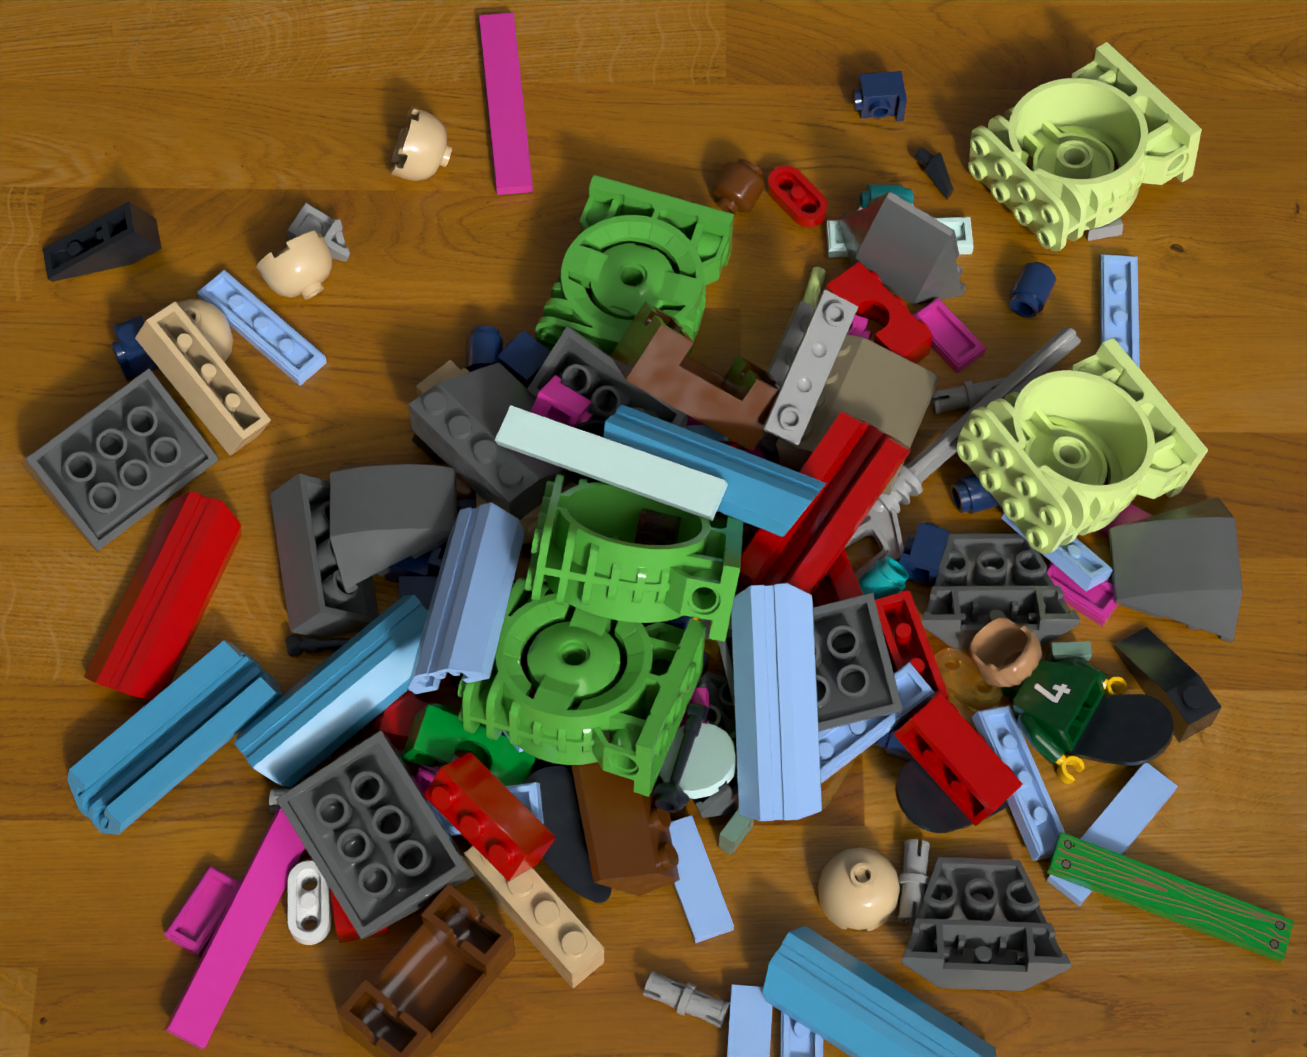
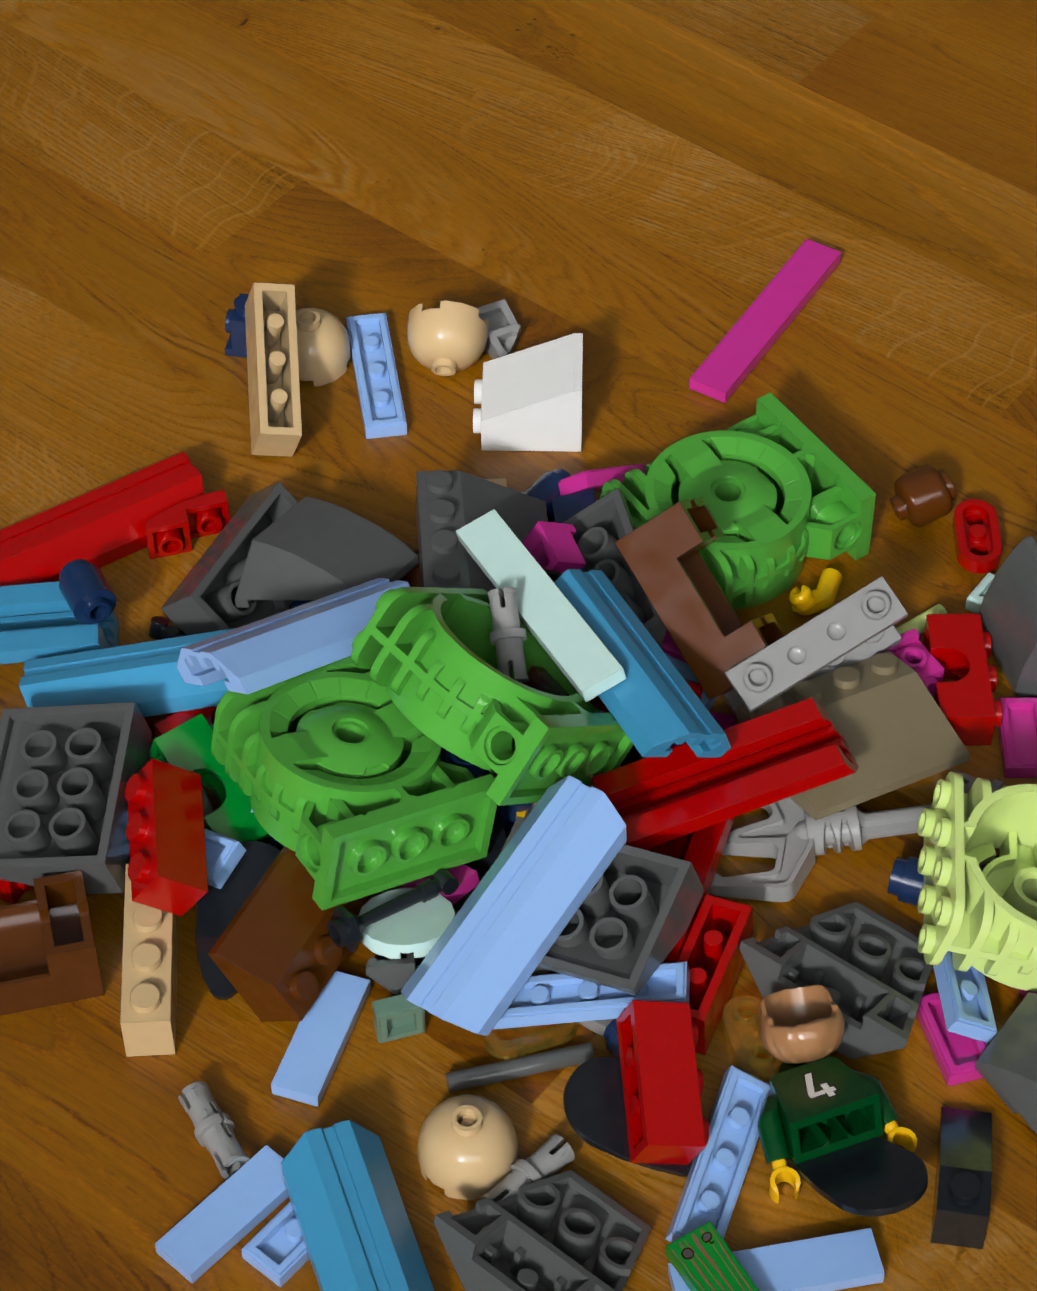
camera: 40 degrees right, 15 degrees down
dark grey slope [21,369,219,551] -> none
black slope [43,201,162,282] -> none
tan cylinder [389,107,452,181] -> none
teal brick [858,556,909,600] -> none
dark blue brick [900,522,949,587] -> none
sand green tile [1045,641,1092,663] -> none
none -> dark blue brick [59,559,116,624]
none -> red slope [144,489,230,560]
none -> dark grey bar [445,1042,595,1093]
none -> white slope [473,333,583,452]
none -> light grey pin [487,587,529,684]
none -> dark pink tile [558,464,645,496]
none -> yellow arm [789,568,842,616]

